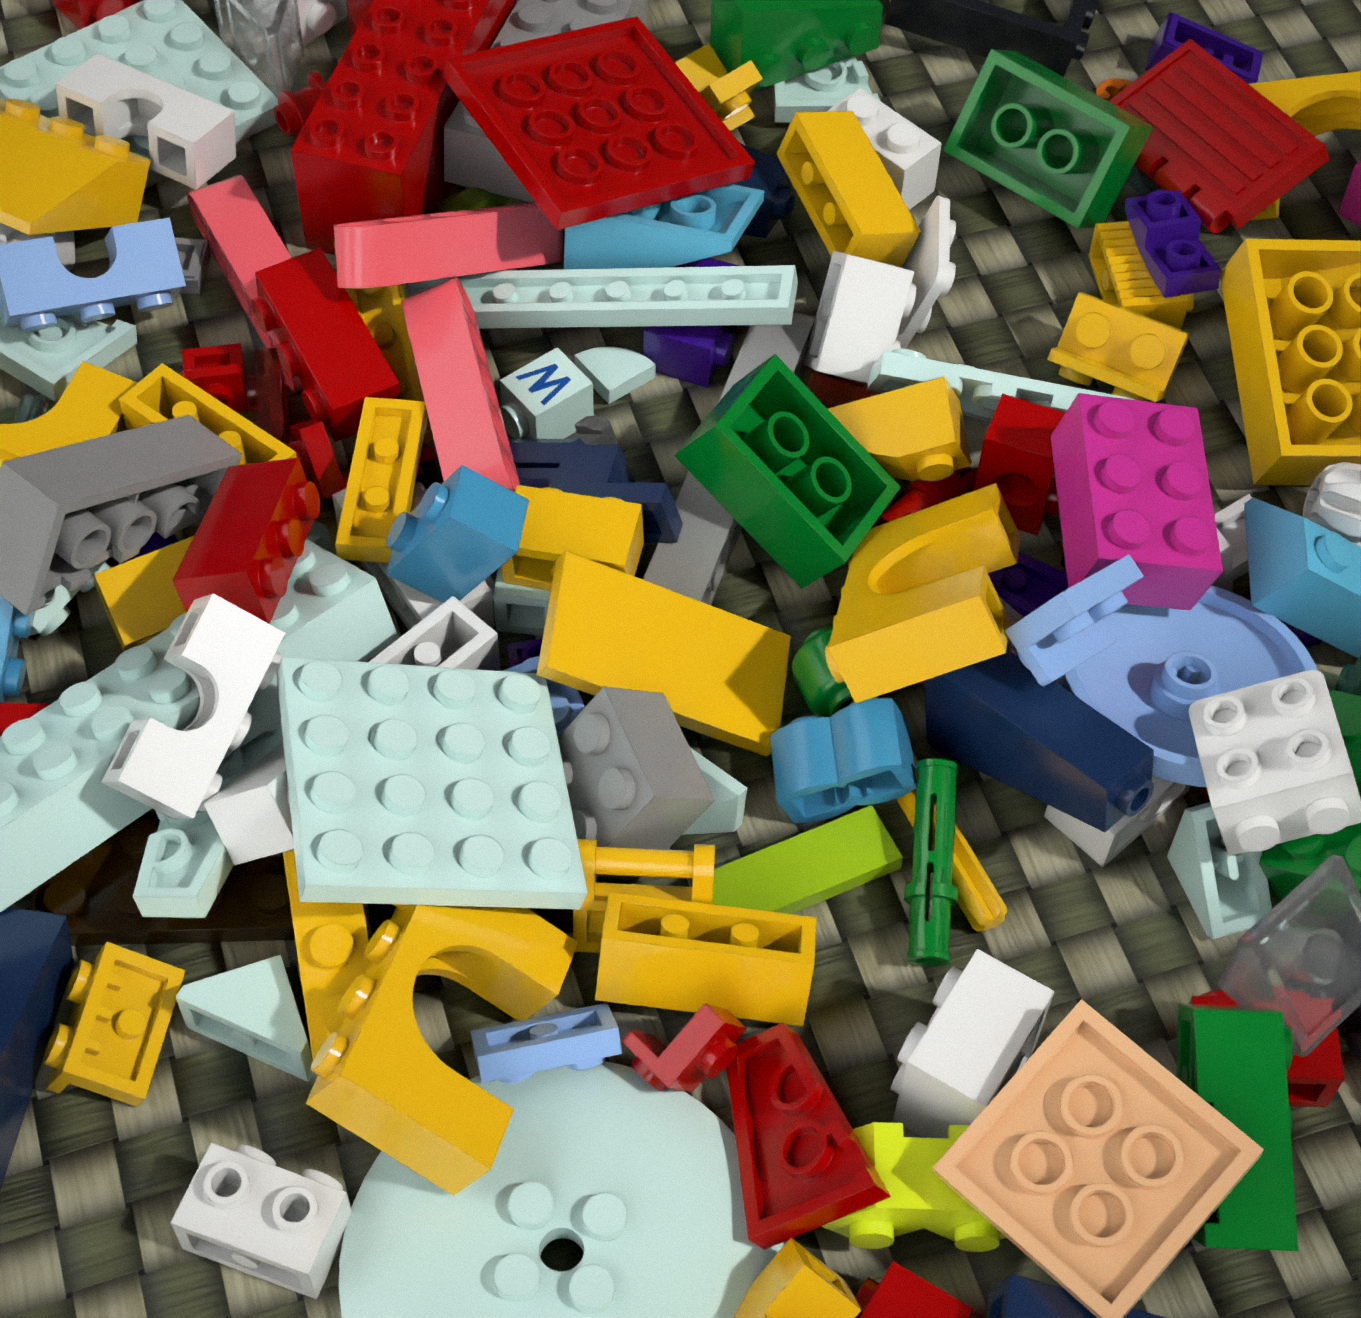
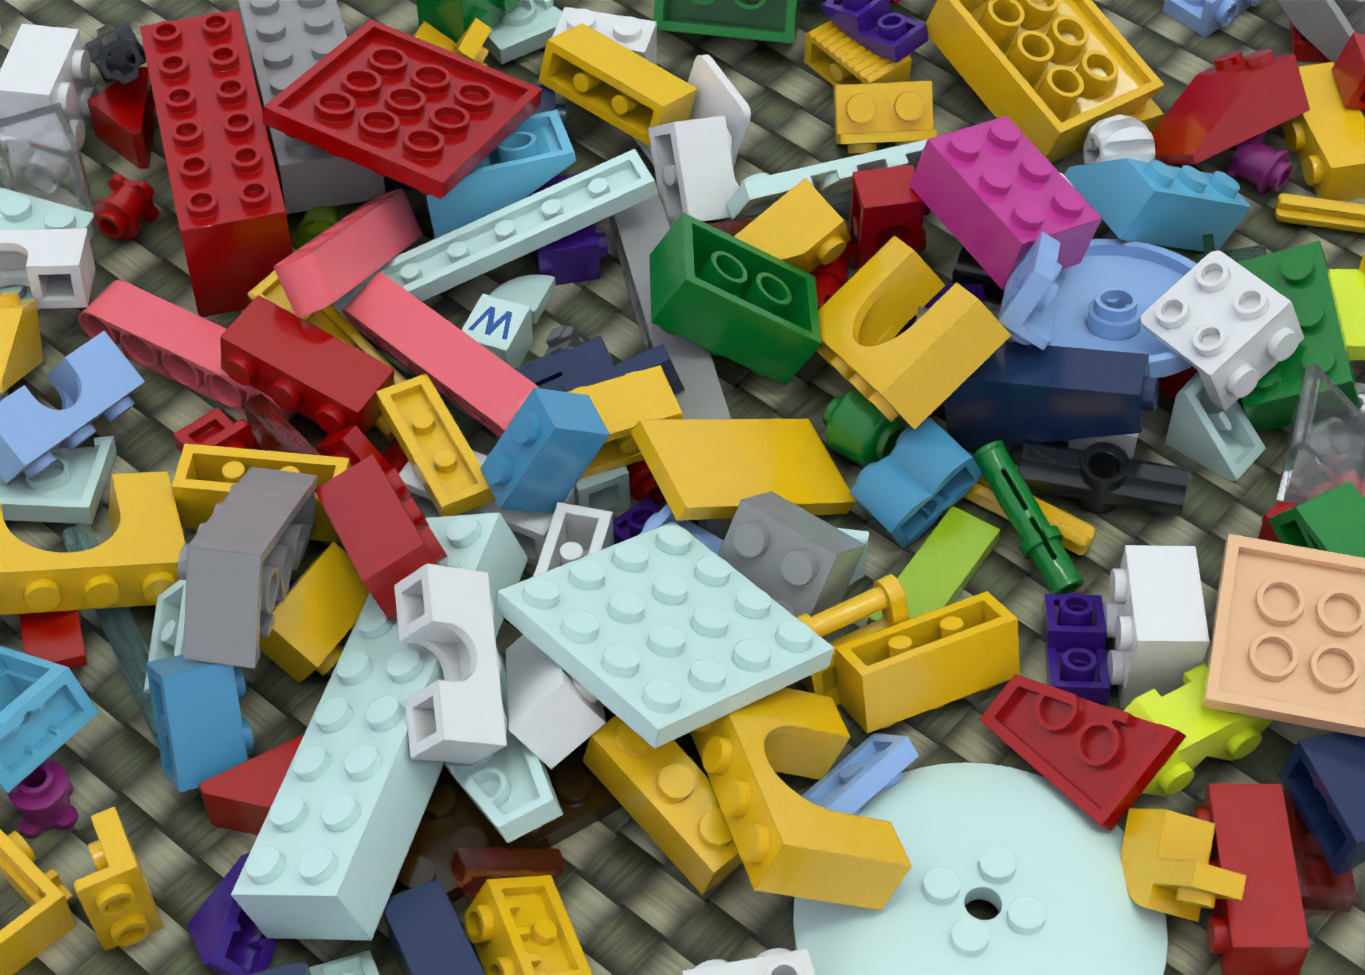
camera: 30 degrees left, 5 degrees down
light aqua slope [176,954,314,1082] -> none
red bracket [621,1003,747,1092] -> none
none -> clear red plate [450,846,566,901]
none -> black piece [1018,440,1189,516]
none -> dark purple slope [1044,593,1110,705]

